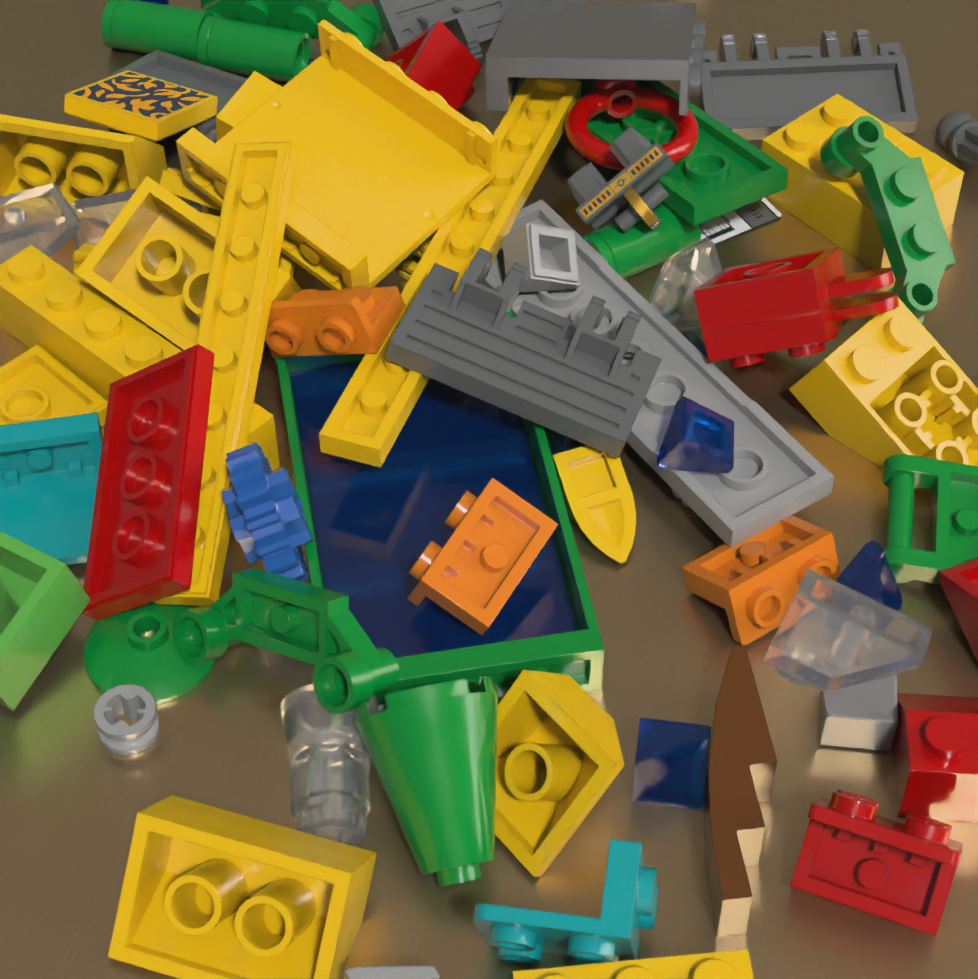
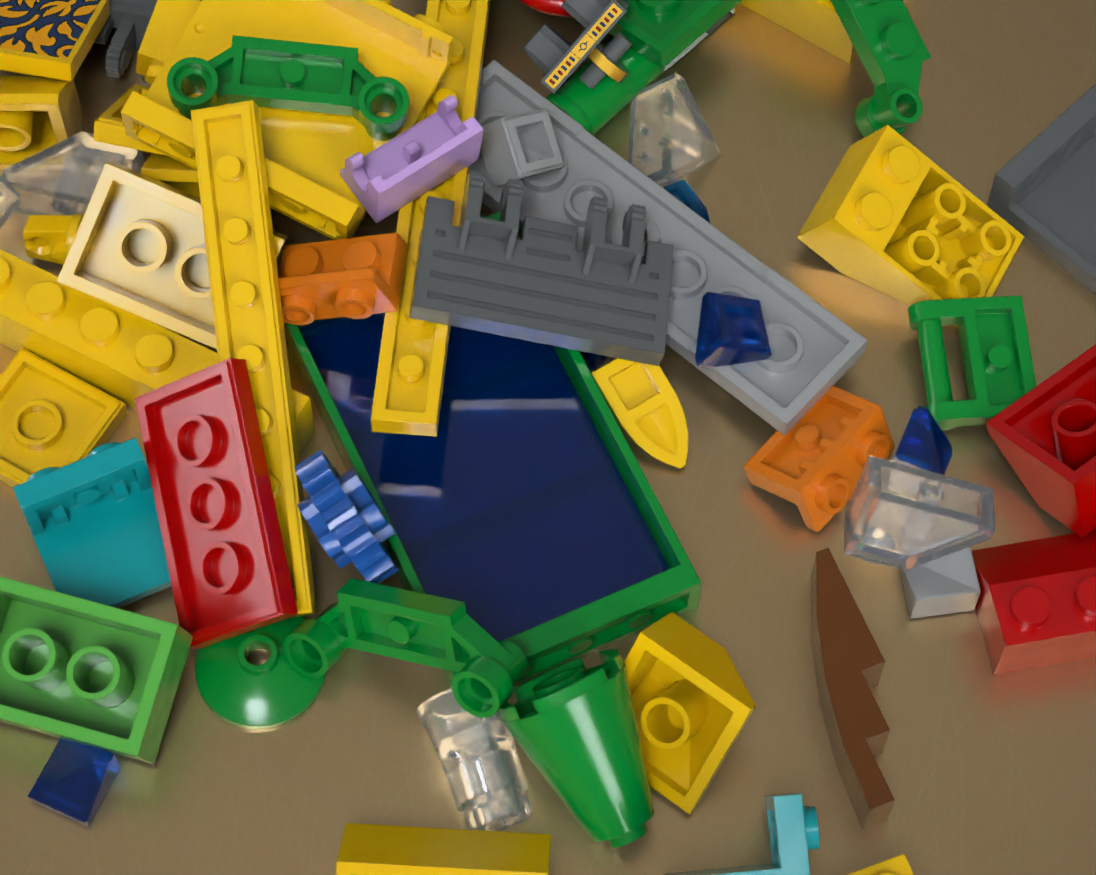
camera: 15 degrees left, 15 degrees up
light grey bush [93,684,160,756] -> none
orange bracket [407,478,558,635] -> none
clear blue slope [631,718,712,809] -> none
red brick [693,247,899,367] -> none
red bracket [790,789,963,936] -> none
none -> green plate [167,35,409,141]
none -> lavender hinge [340,95,484,224]

